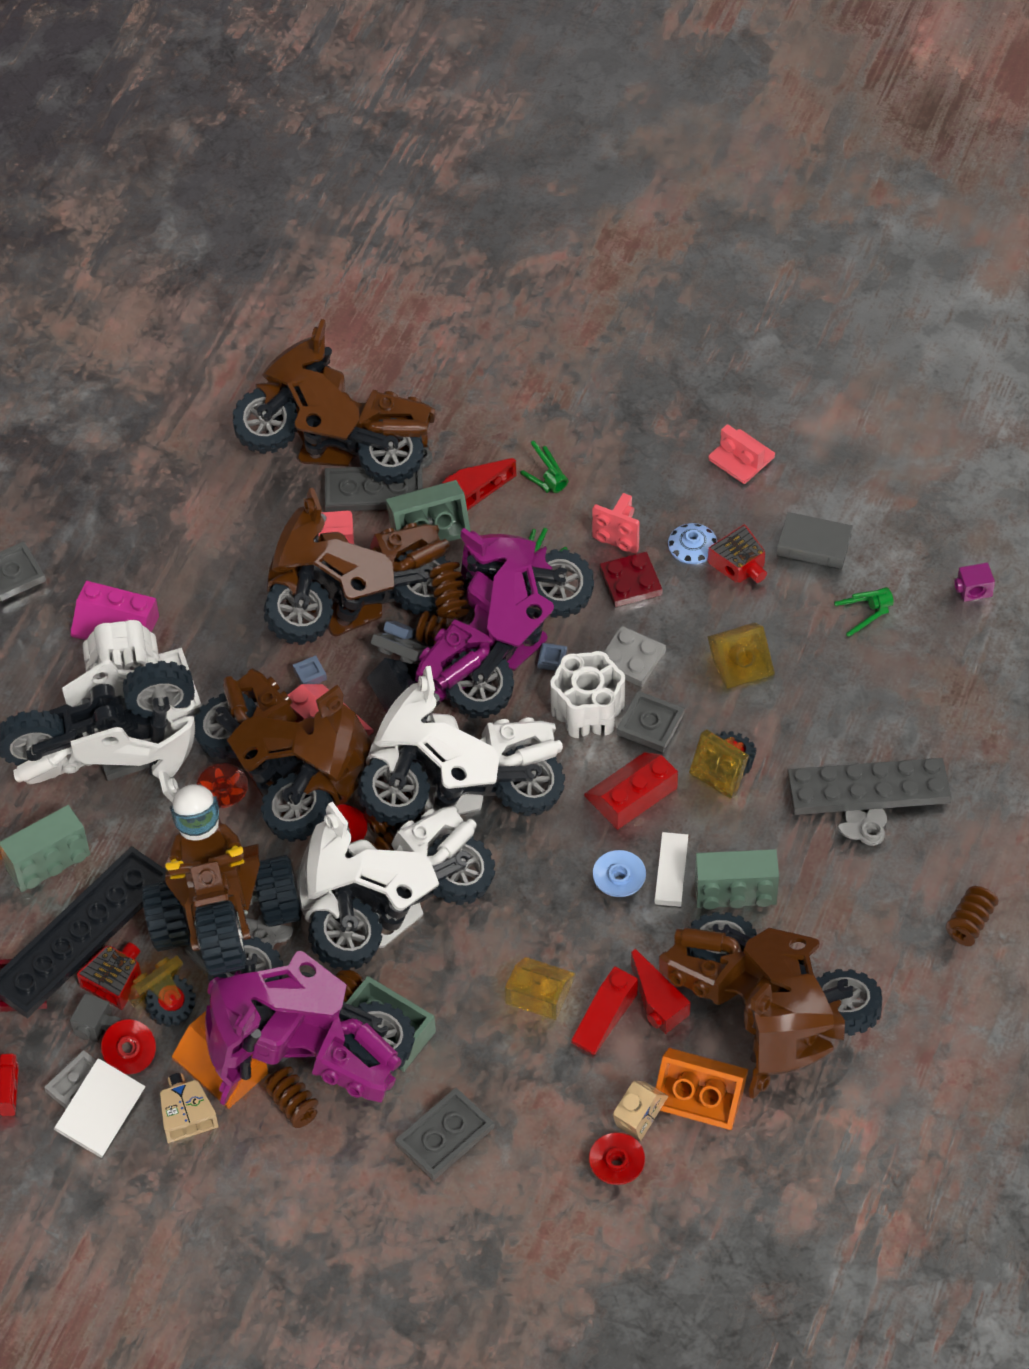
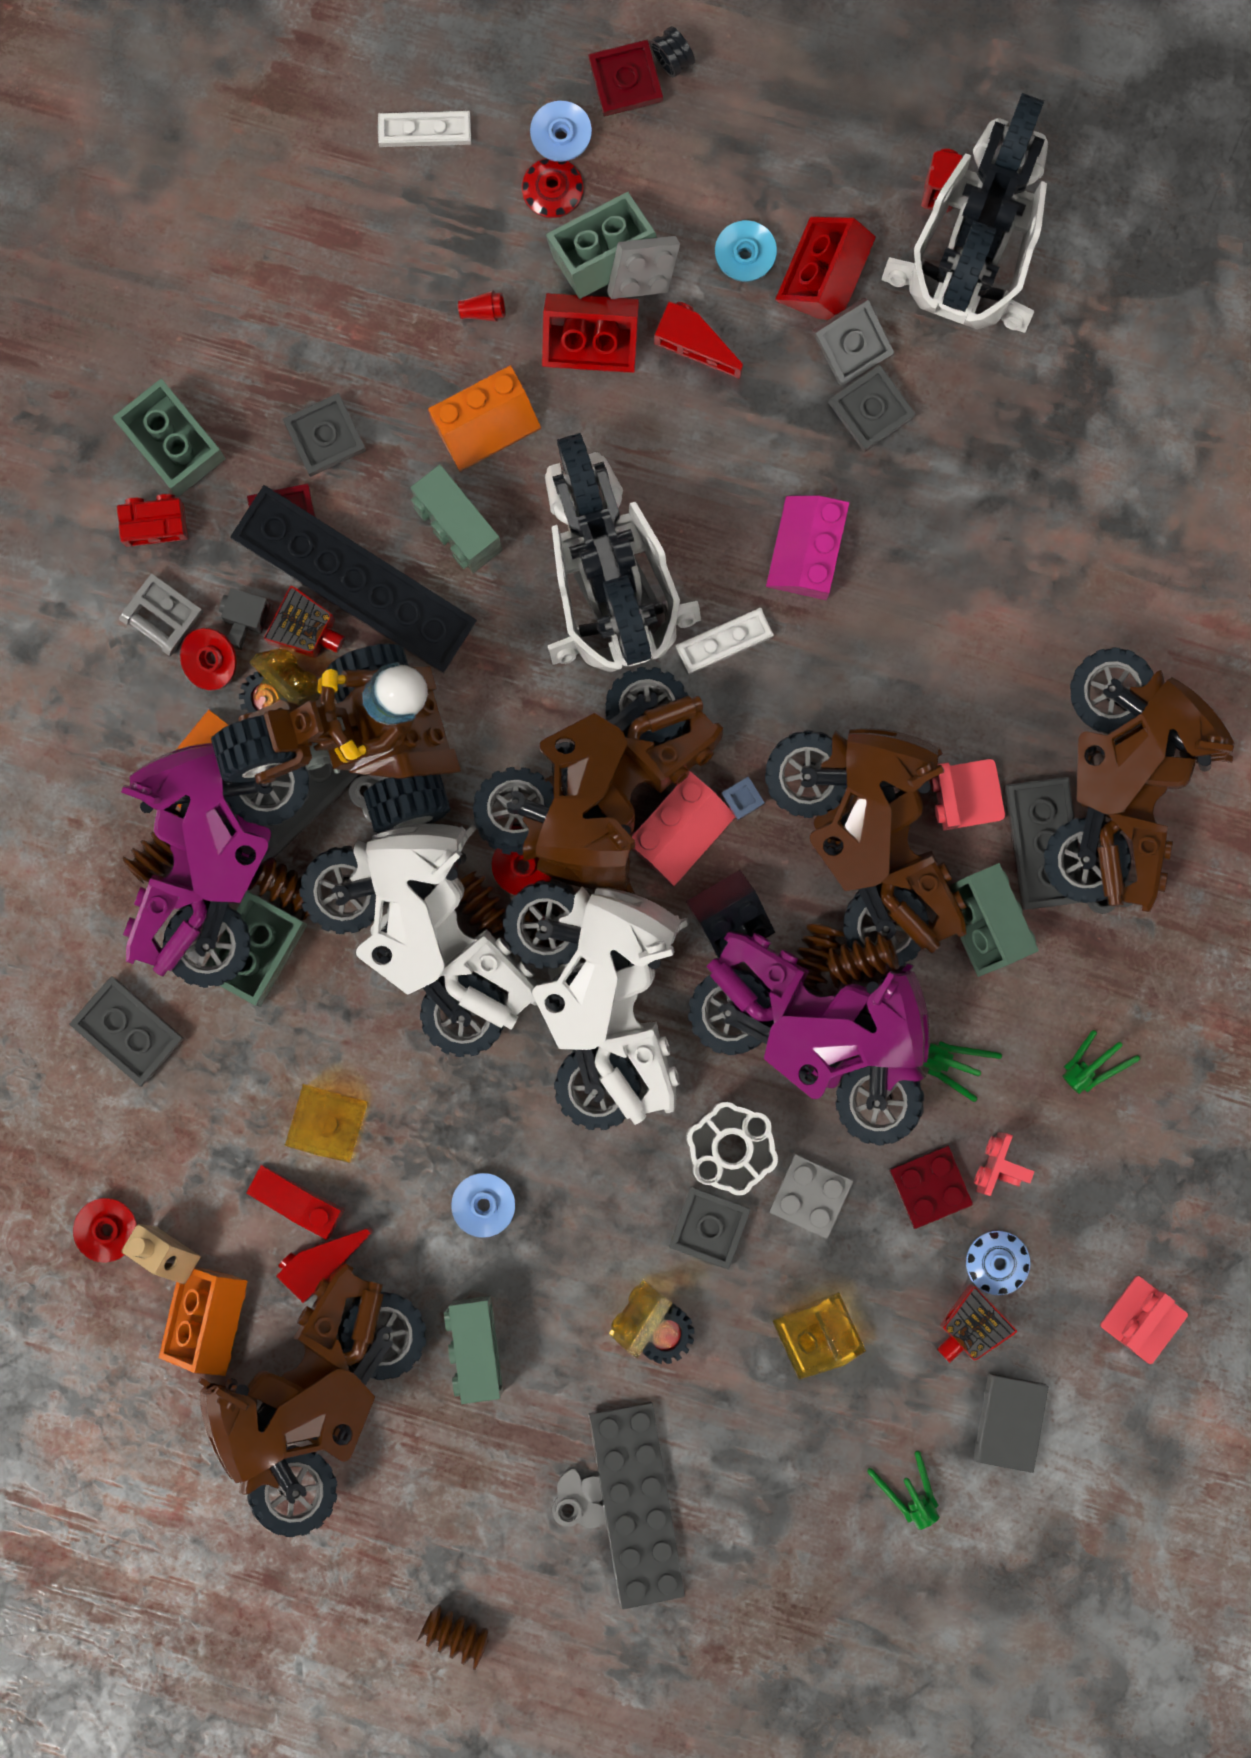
camera: 85 degrees right, 30 degrees up
white tile [54,1058,146,1158] -> none
white piece [82,620,159,680] -> none
tan torso [160,1073,219,1143] -> none
clear red dish [197,763,248,808] -> none
dark grey plate [370,632,431,664] -> none
sand blue tile [383,621,416,639] -> none
red slope [442,458,517,511] -> none
sand blue tile [538,643,567,671] -> none
red slope [584,752,678,830] -> none
white tile [655,832,688,907] -> none
magenta brick [954,562,995,602] -> none

